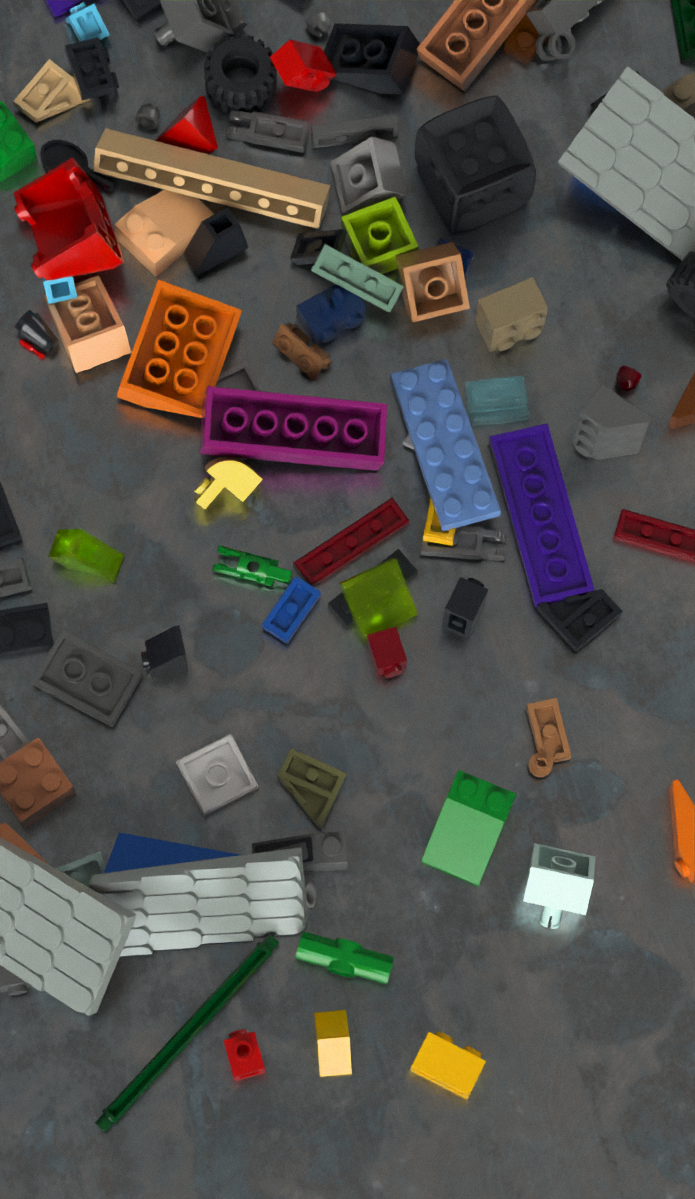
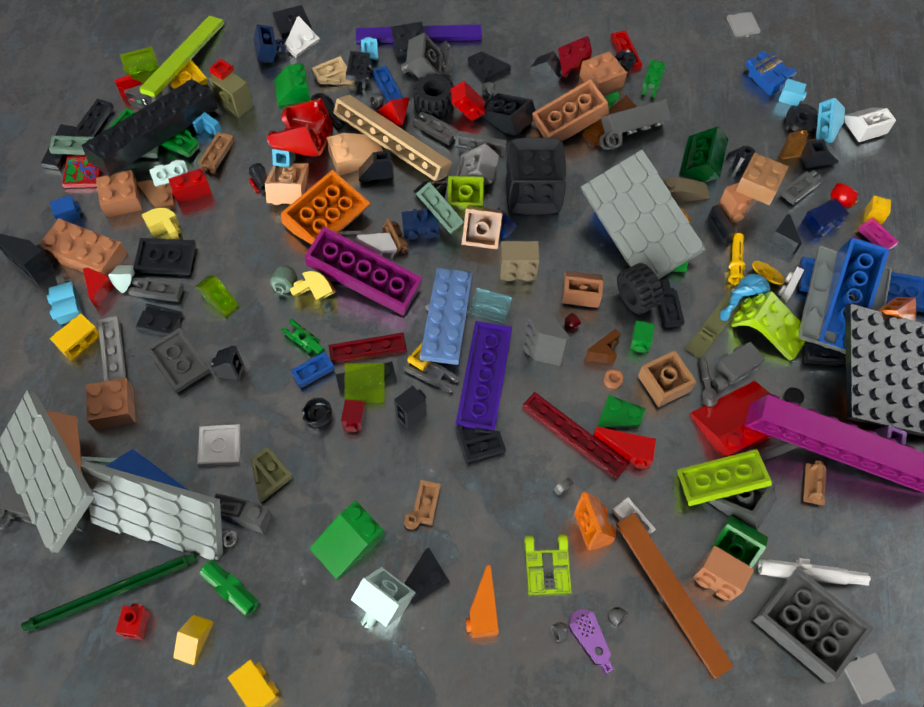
camera: 25 degrees right, 10 degrees down
none -> sand green head [270,266,297,293]
none -> black hair [302,398,332,427]
none -> white slope [354,233,397,261]
none -> blue tile [371,66,404,103]
none -> black wing [404,547,450,607]
none -> nougat slope [562,270,603,308]

